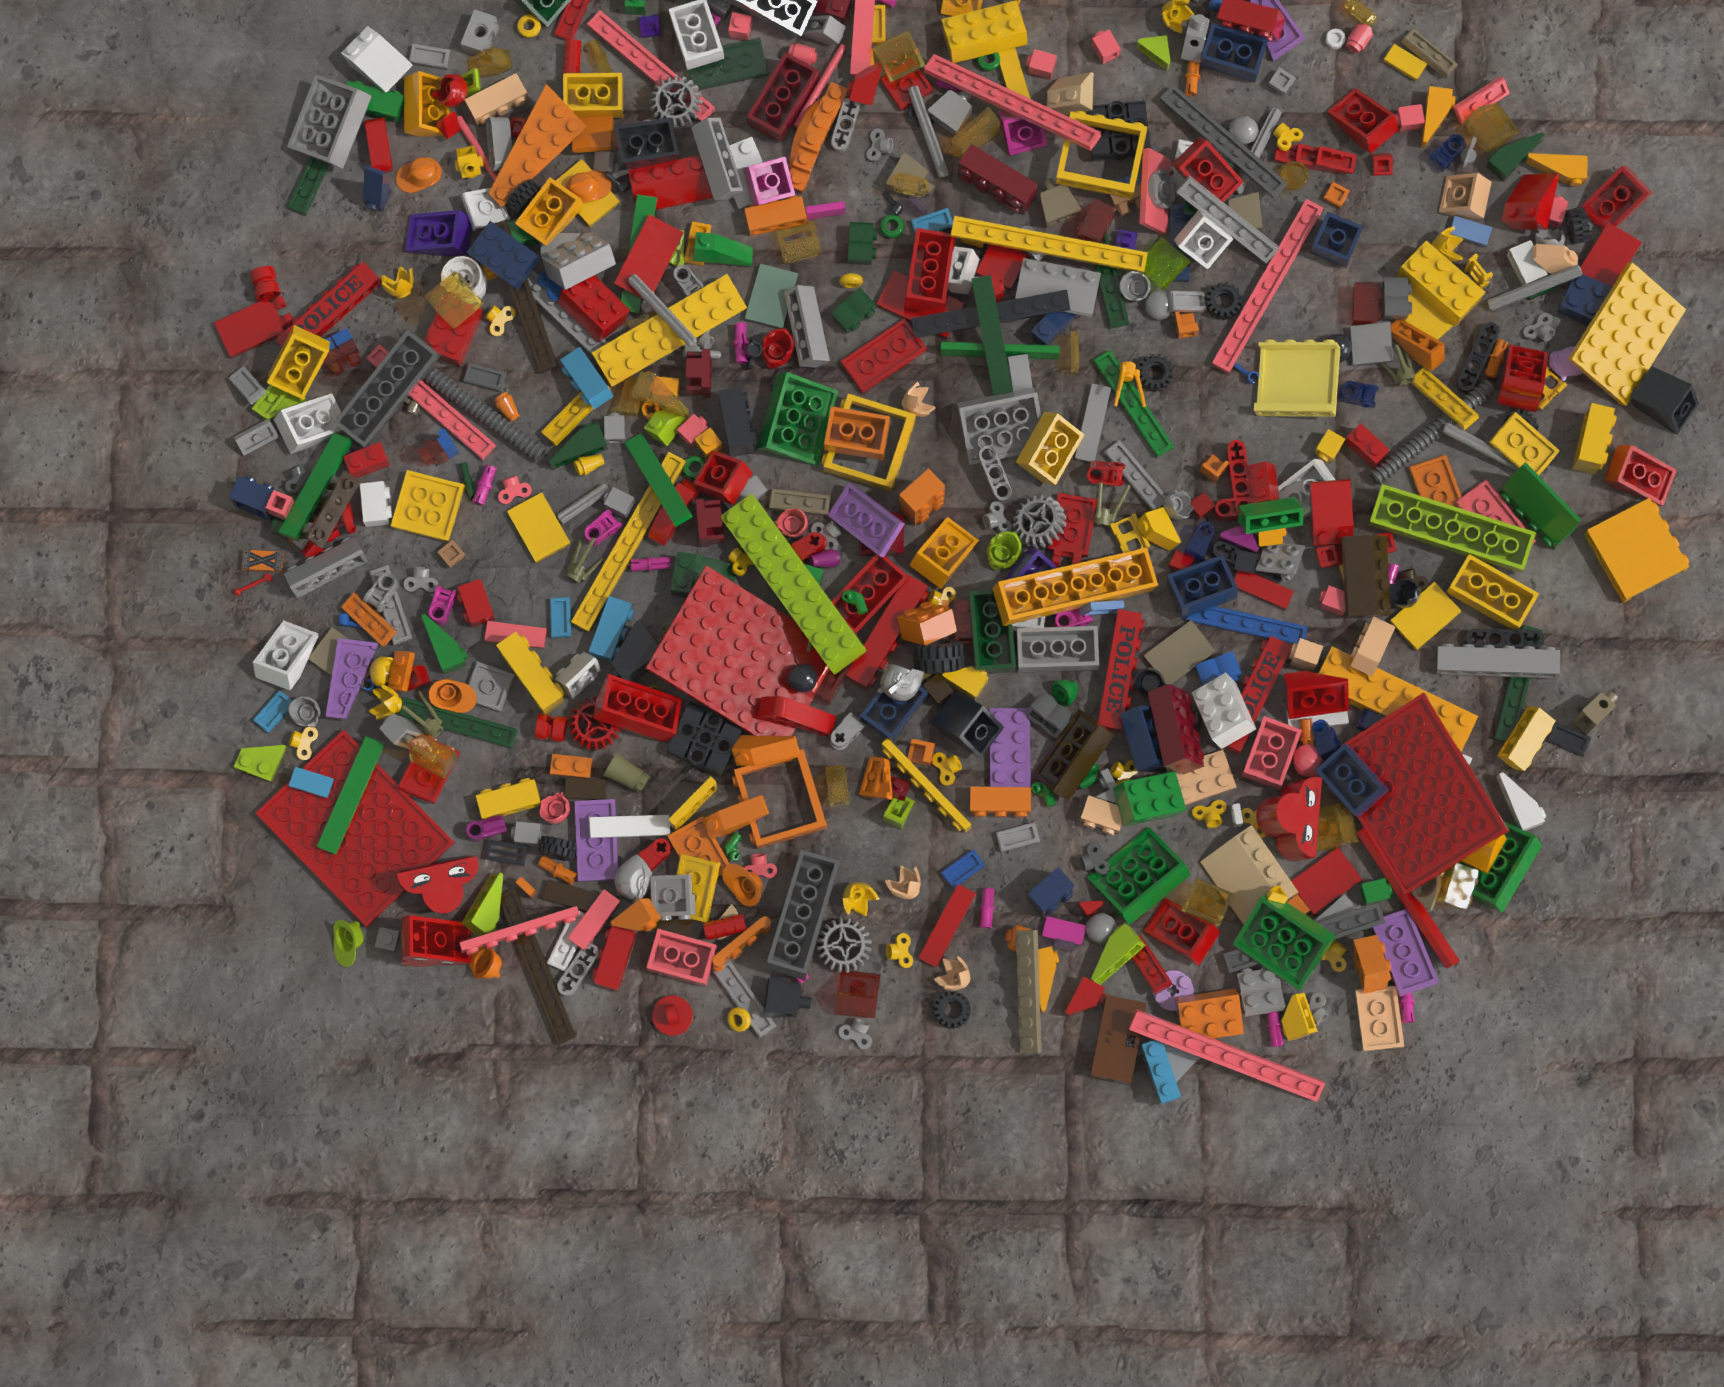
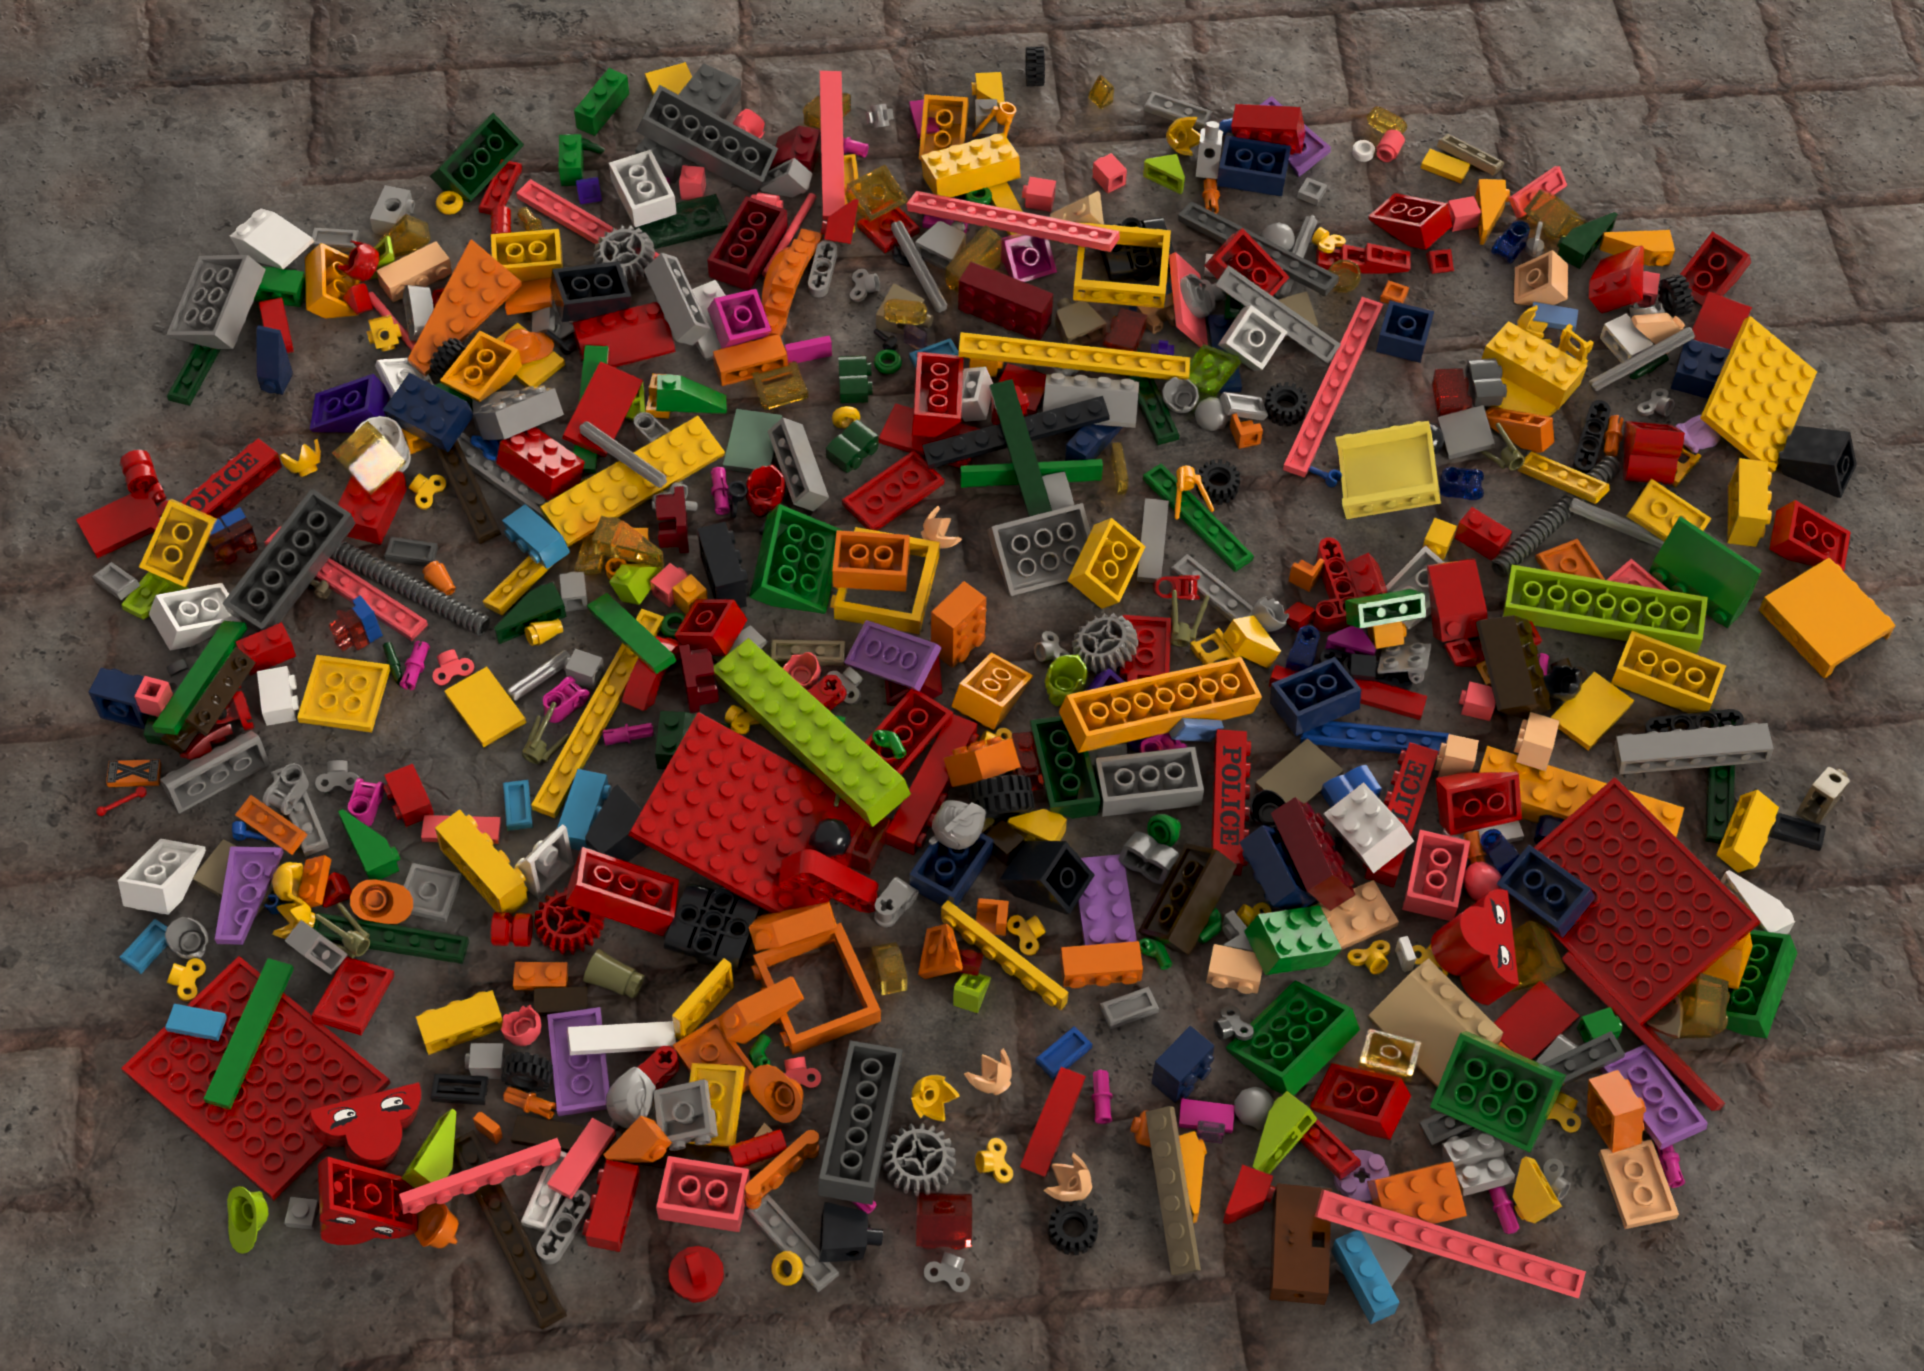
camera: 10 degrees left, 20 degrees down
light grey plate [234,418,279,456] -> none
lime wing [234,745,287,783] -> none
orange piece [396,157,442,193] -> none
clear yellow slope [409,734,457,779] -> none
medium nougat plate [437,540,466,568] -> none
magenta piece [466,815,507,842] -> none
magenta cone [809,548,840,568] -> none
light grey beam [978,445,1012,501] -> none
red slope [1078,901,1103,917] -> none
yellow tile [1266,886,1288,904] -> none

